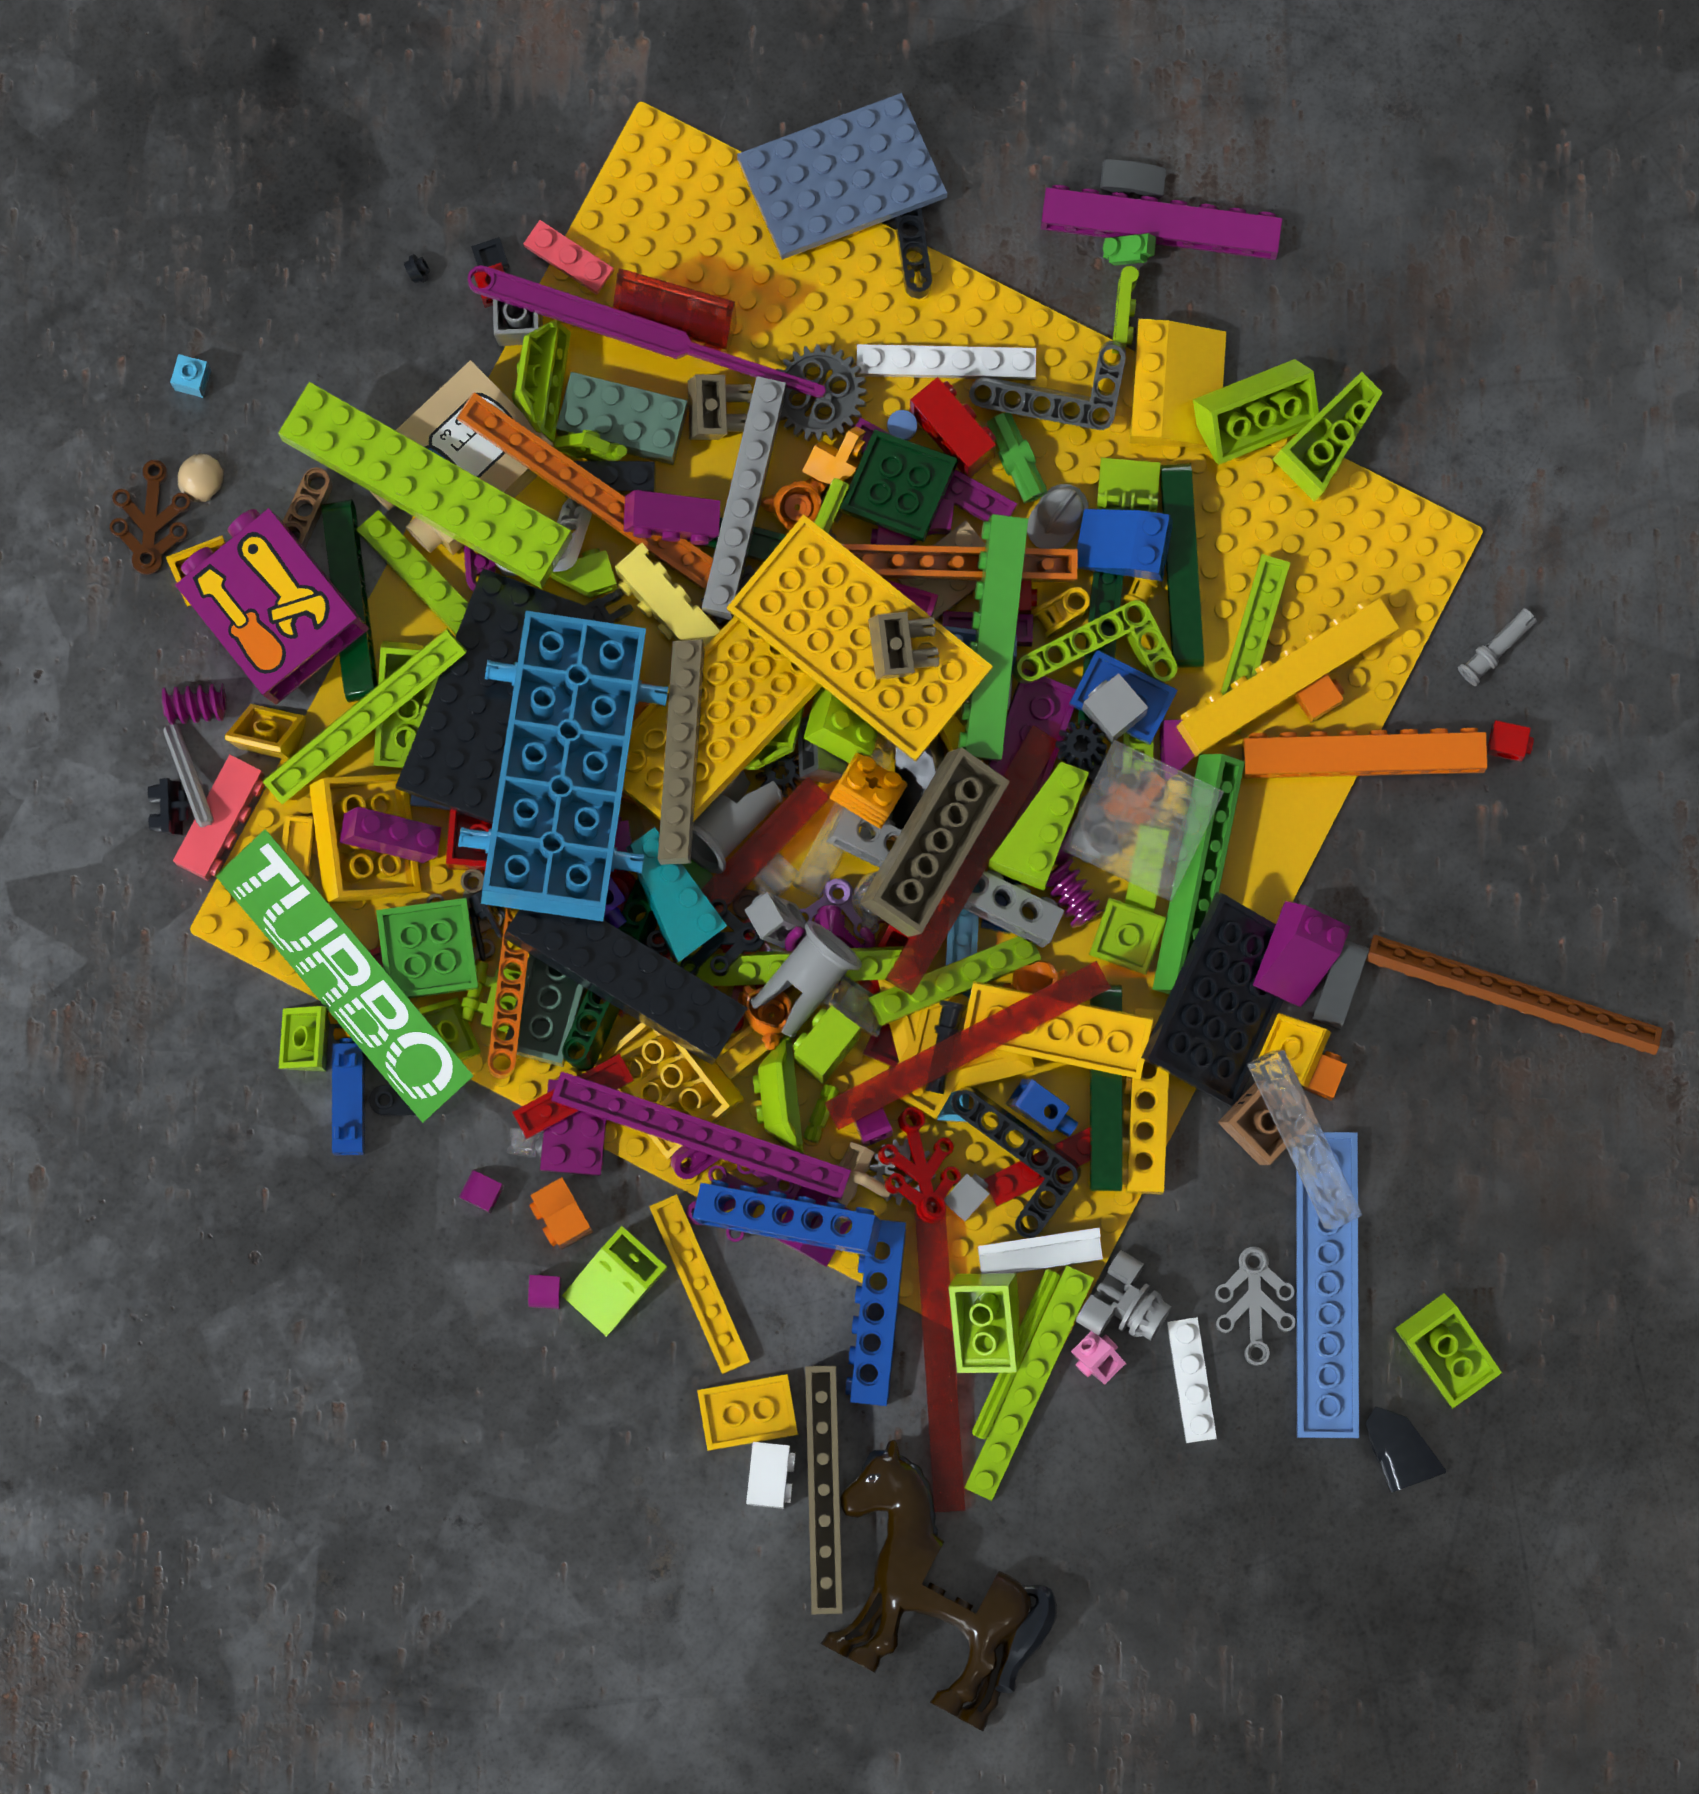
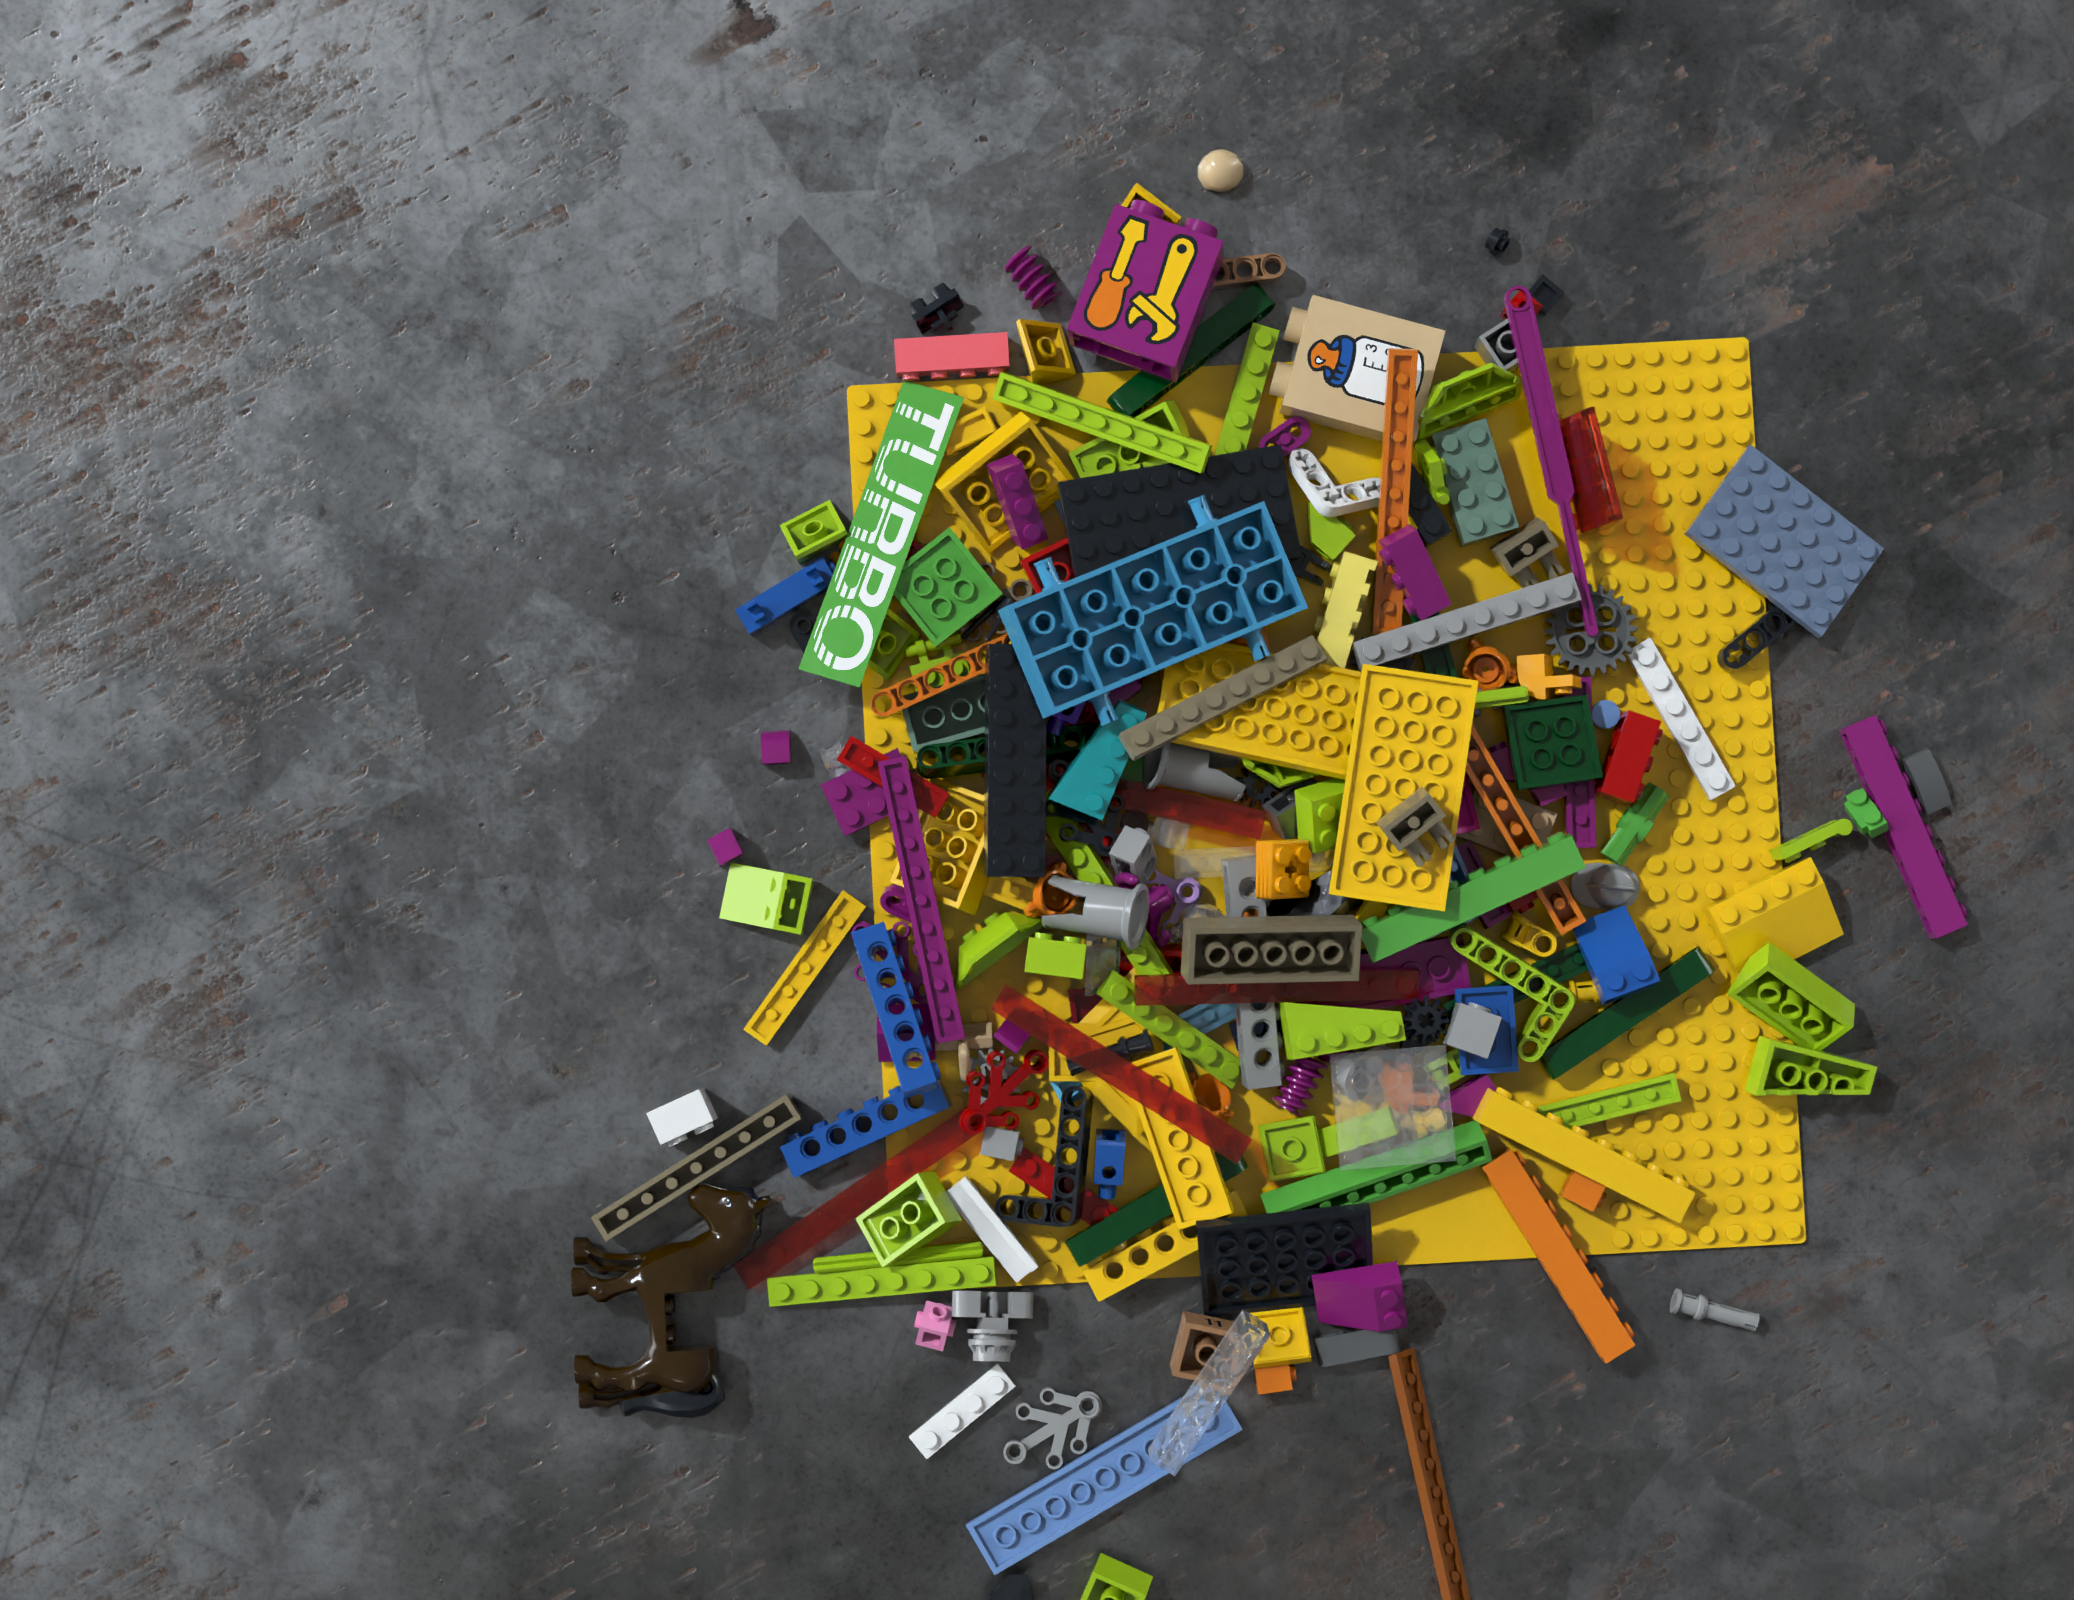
camera: 60 degrees right, 5 degrees up
reddish brown plant [110,460,191,575] -> none
light grey axle [163,724,214,827] -> none
medium azure brick [170,354,211,398] -> none
lime brick [278,382,573,589] -> none
coral plate [523,220,614,295] -> none
orange brick [529,1177,593,1250] -> none
yellow plate [697,1374,798,1451] -> none
lime axle [804,1084,839,1143] -> none
dark grey beam [969,341,1126,430] -> none
lime hinge [1097,458,1161,513] -> none
red brick [1487,720,1534,762] -> none

